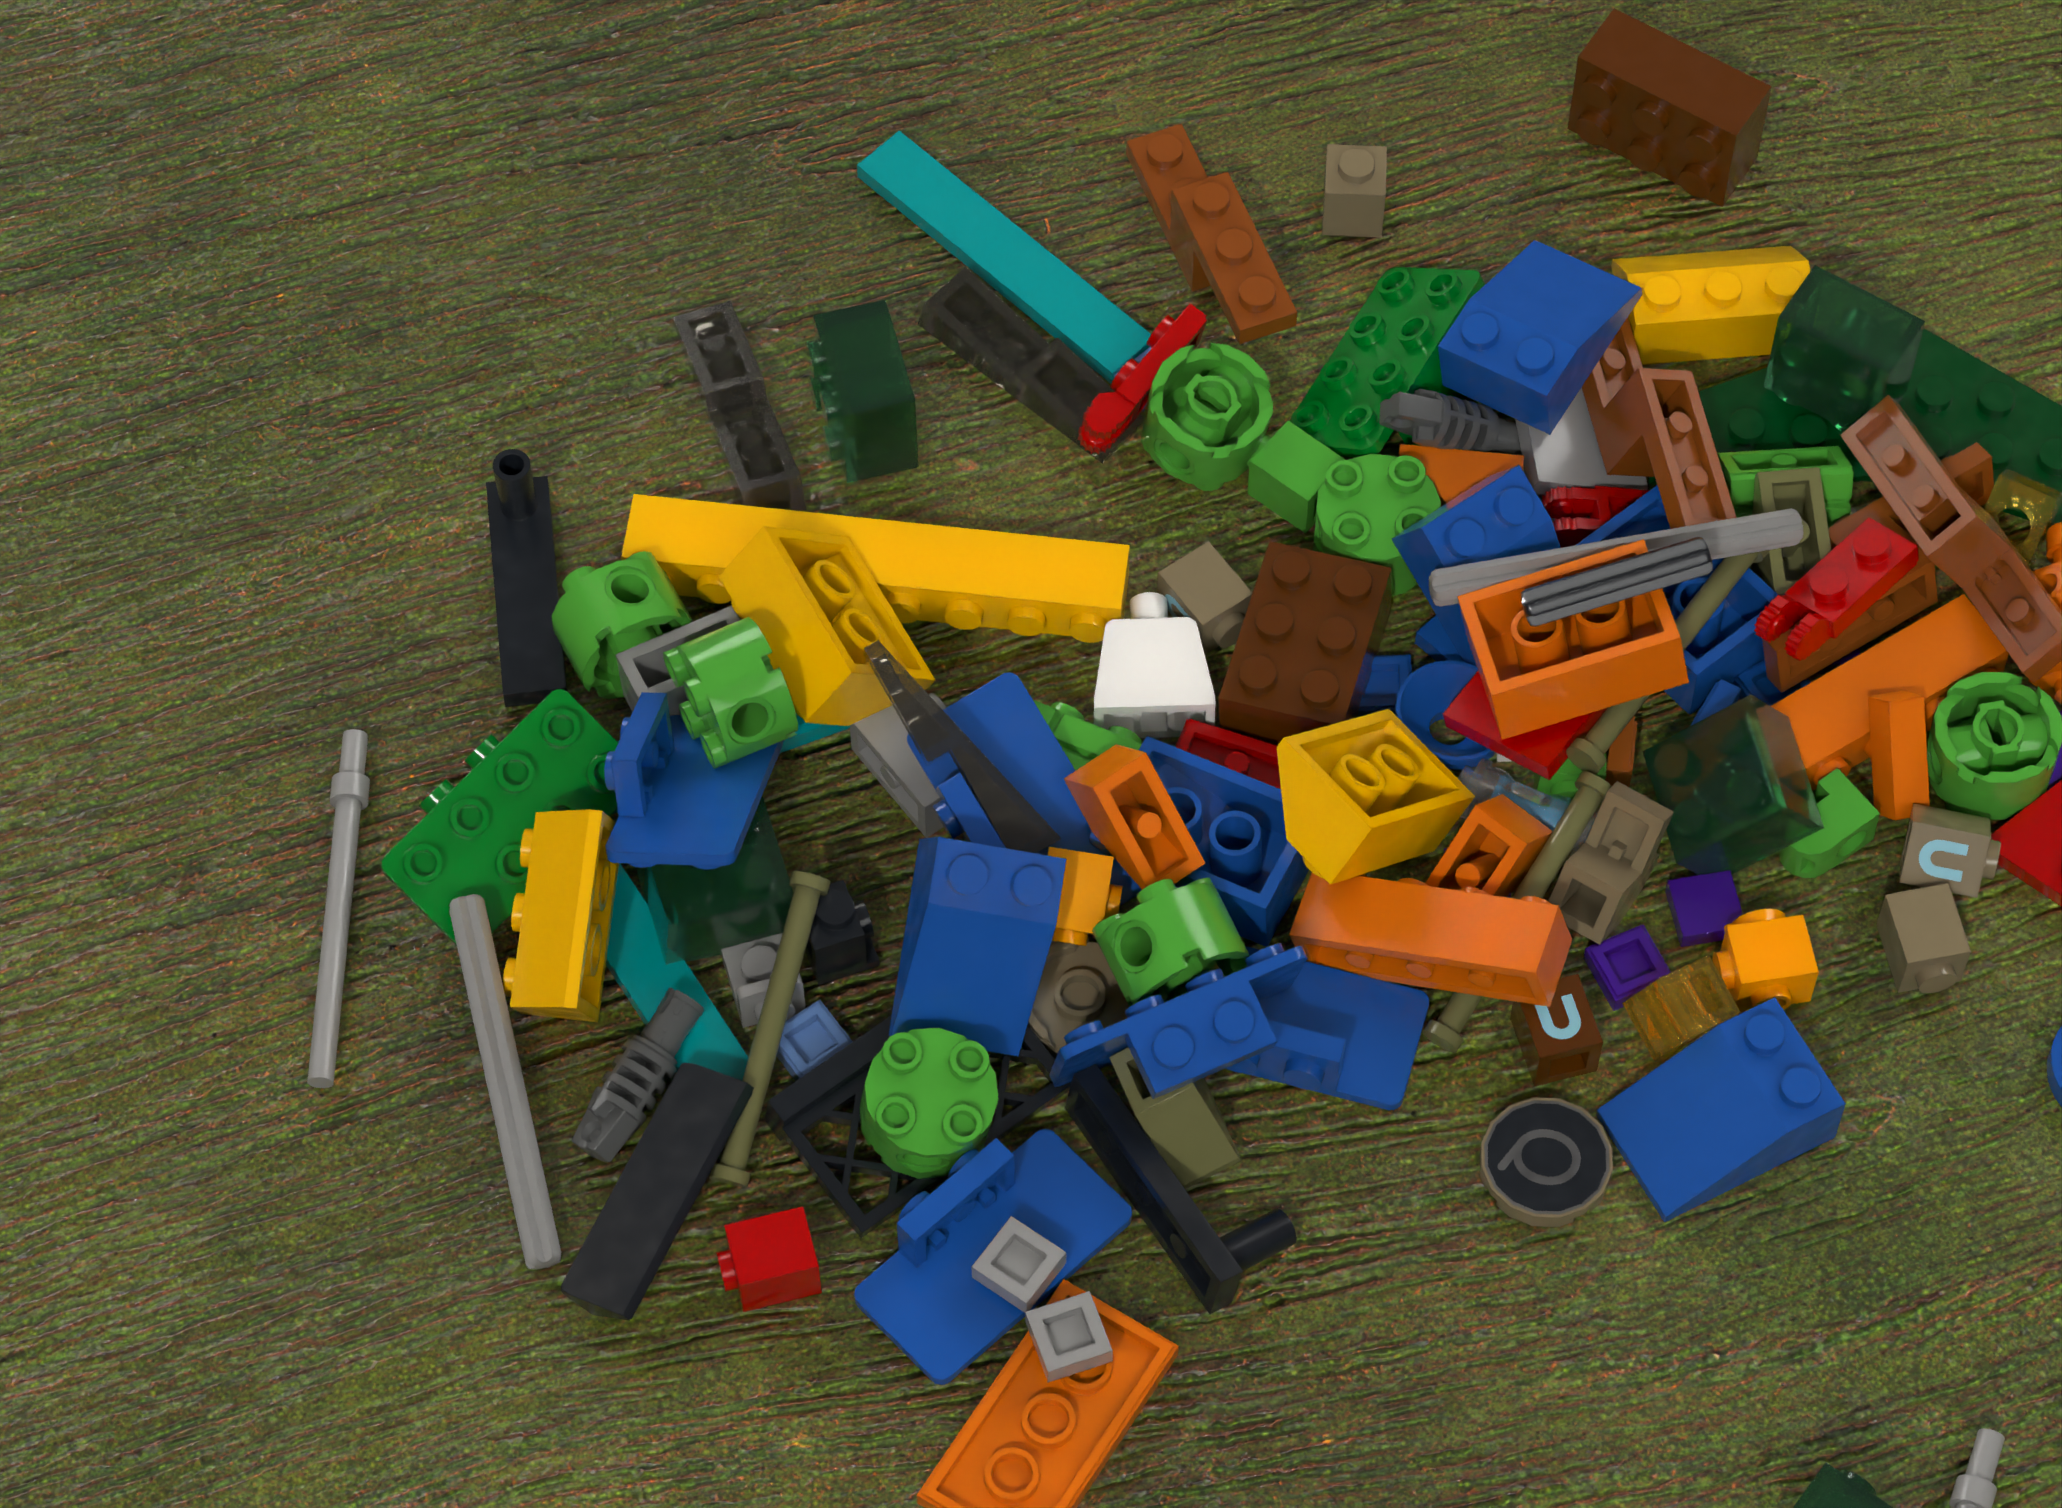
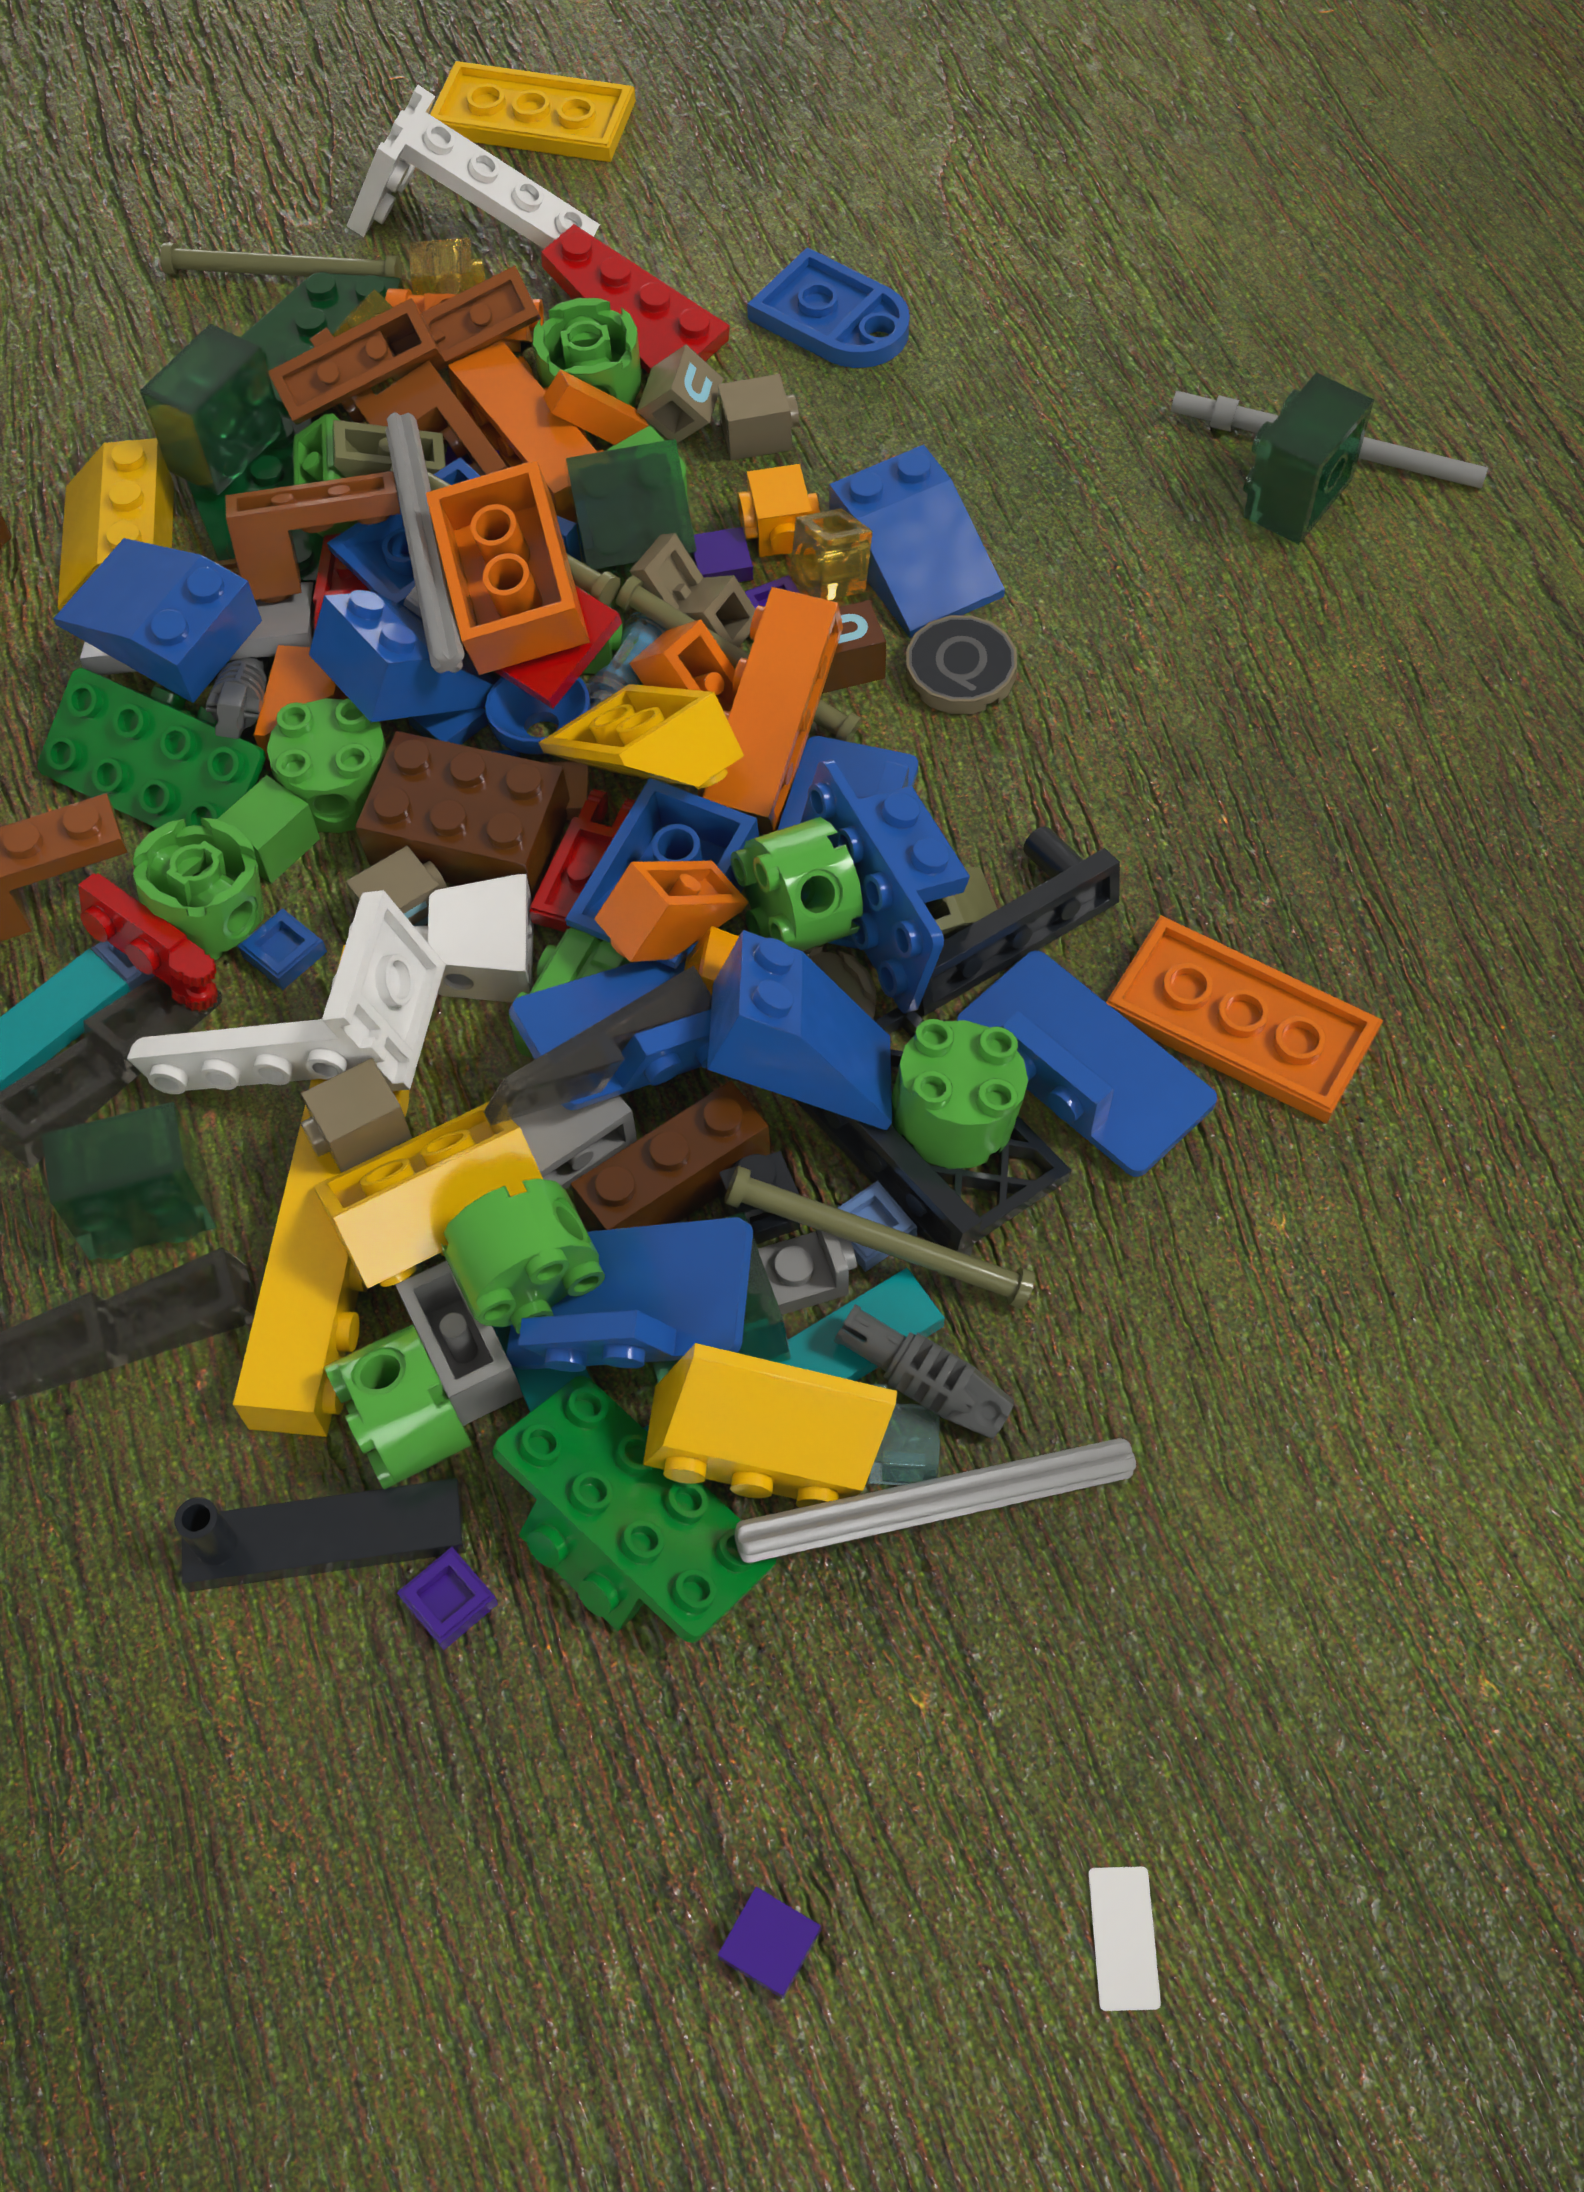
camera: 90 degrees left, 0 degrees up
light grey bar [307,729,370,1088] -> none
black slope [561,1063,754,1321] -> none
red brick [716,1206,822,1312] -> none
light grey plate [971,1216,1066,1313] -> none
light grey plate [1025,1291,1113,1383] -> none
axle [1521,537,1713,627] -> none
red hinge [1754,517,1919,661] -> none
none -> white bracket [127,890,446,1094]
none -> blue tile [238,908,327,990]
none -> dark tan brick [300,1058,412,1173]
none -> dark purple tile [397,1547,498,1651]
none -> reddish brown brick [571,1081,770,1232]
none -> dark purple tile [717,1886,821,2000]
none -> clear light blue panel [868,1384,940,1486]
none -> white sticker [1089,1867,1161,2011]

